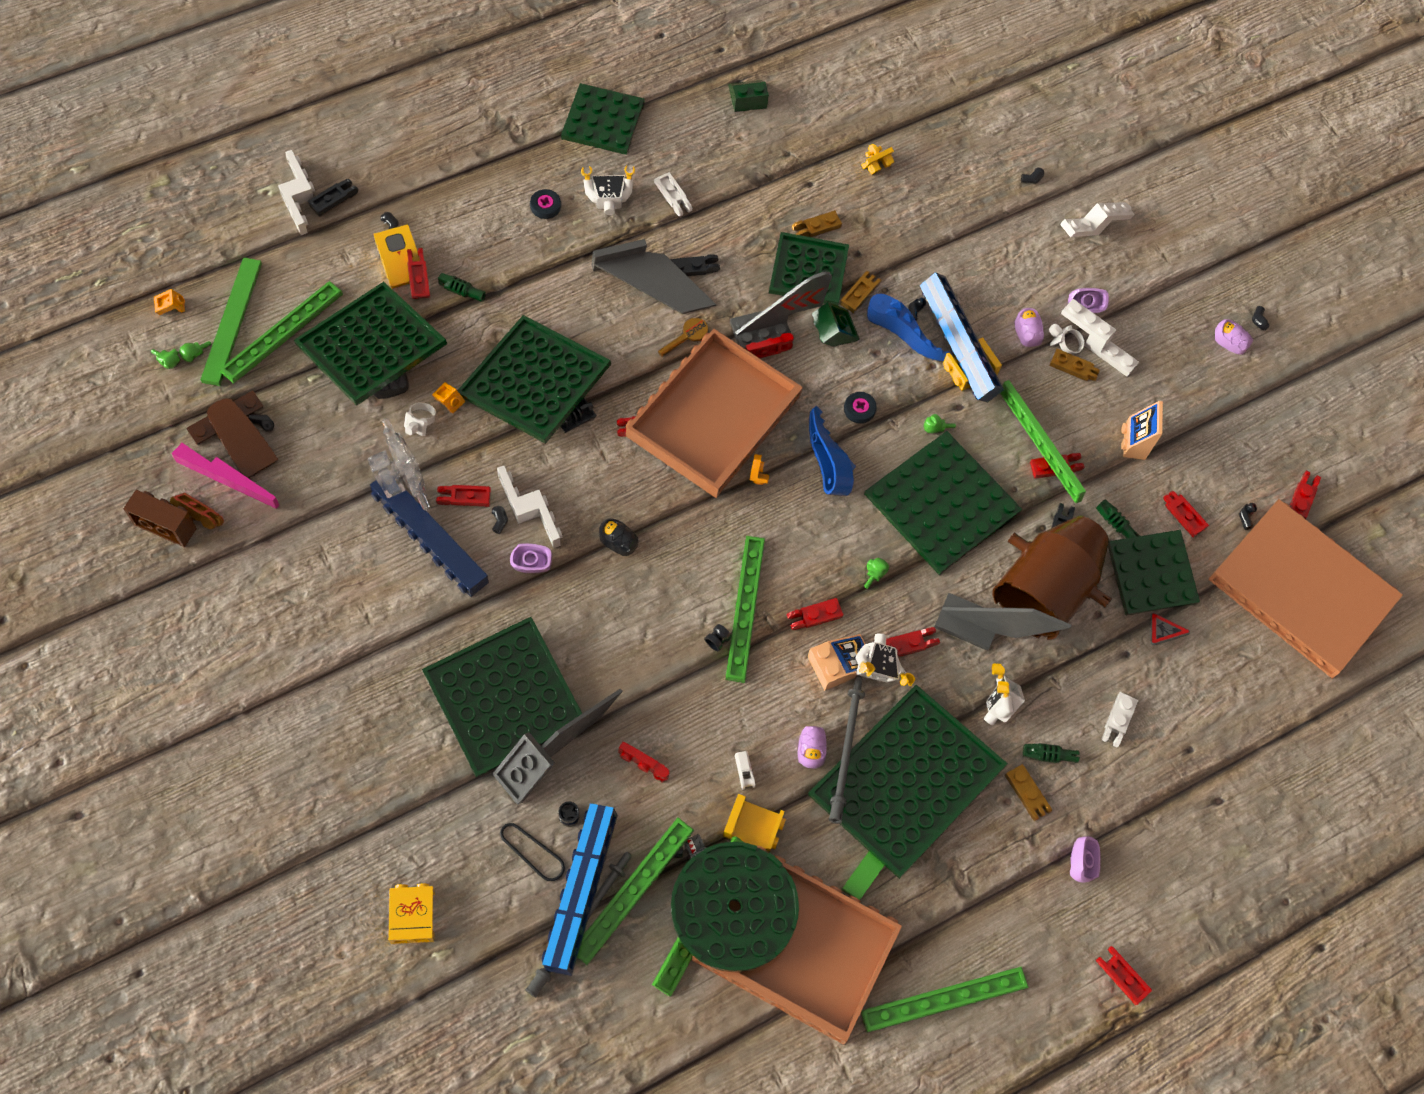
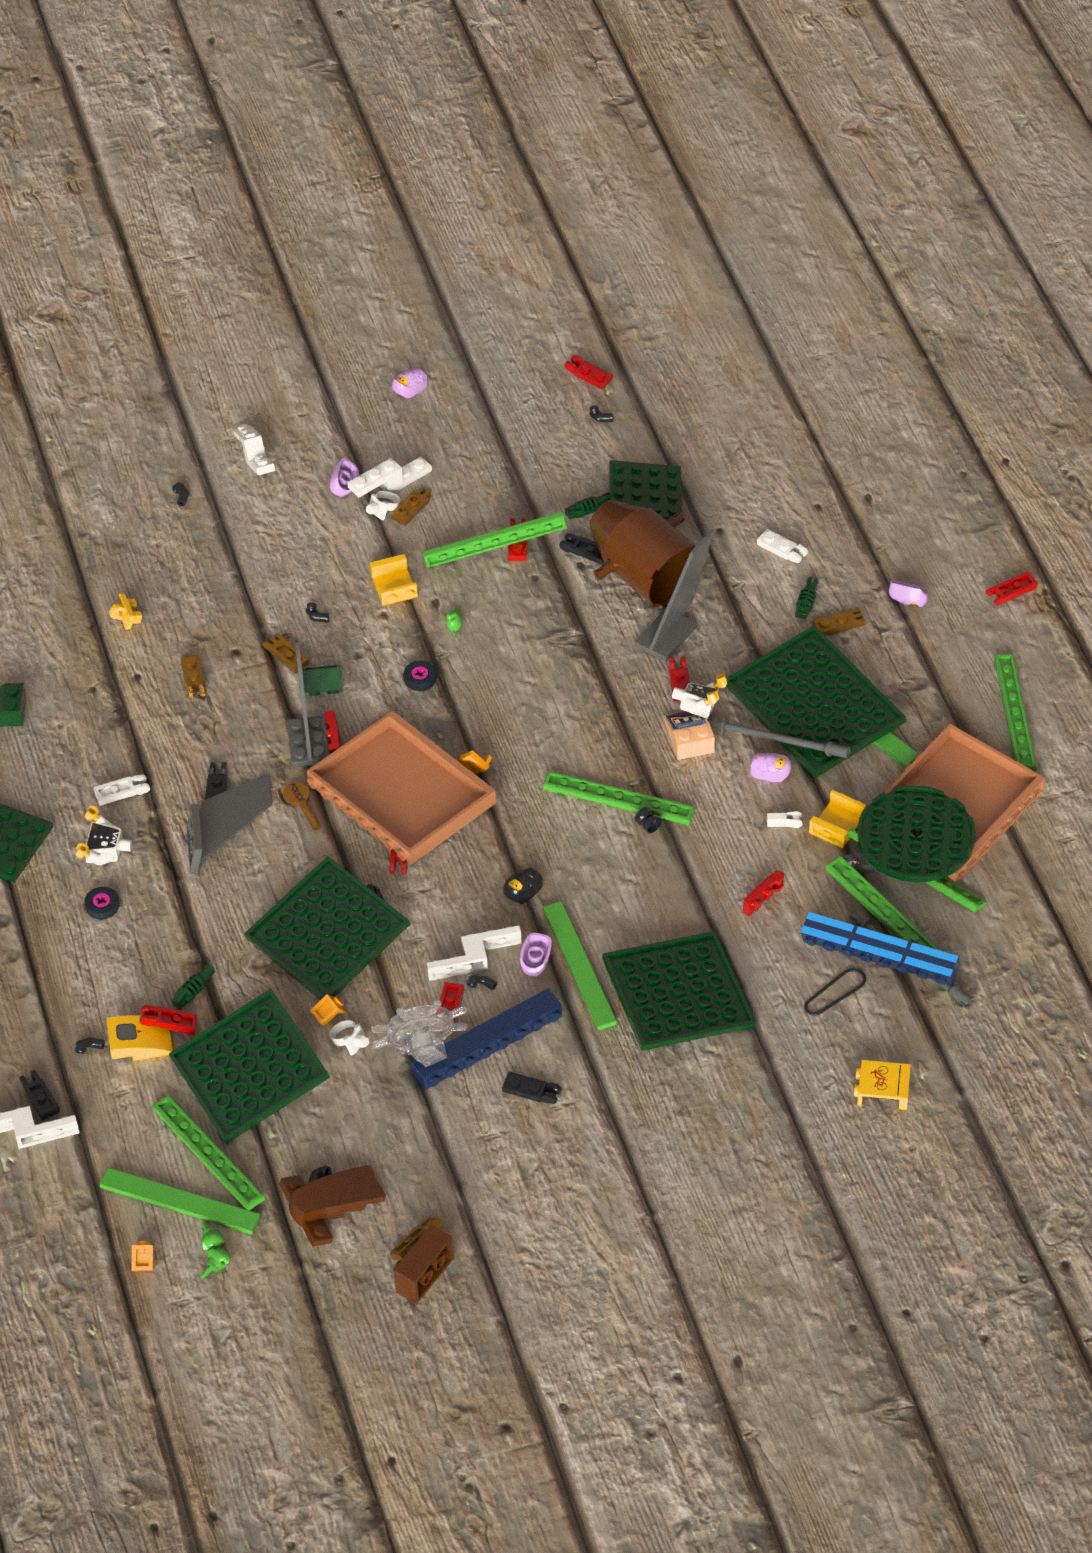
camera: 70 degrees left, 15 degrees down
dark pink slope [171,443,280,509] -> none
dark grey piece [492,688,623,805] -> none
black wheel [558,801,580,827] -> none
dark green plate [769,232,849,306] -> none
red hinge [786,598,843,630] -> none
blue animal [809,406,856,496] -> none
dark green plate [864,431,1022,575] -> none
bright green piece [864,558,889,589] -> none
blue animal [867,293,953,361] -> none
brick [920,272,1004,403] -> none
white torso [984,663,1025,725] -> none
lavender piece [1015,307,1044,347] -> none
slope [1121,401,1163,460] -> none
piece [1151,613,1190,646] -> none
red hinge [1163,491,1209,538] -> none
nougat panel [1208,499,1403,679] -> none
black arm [1252,306,1269,331] -> none
none -> black hinge [502,1071,562,1104]
none -> bright green tile [543,901,617,1031]

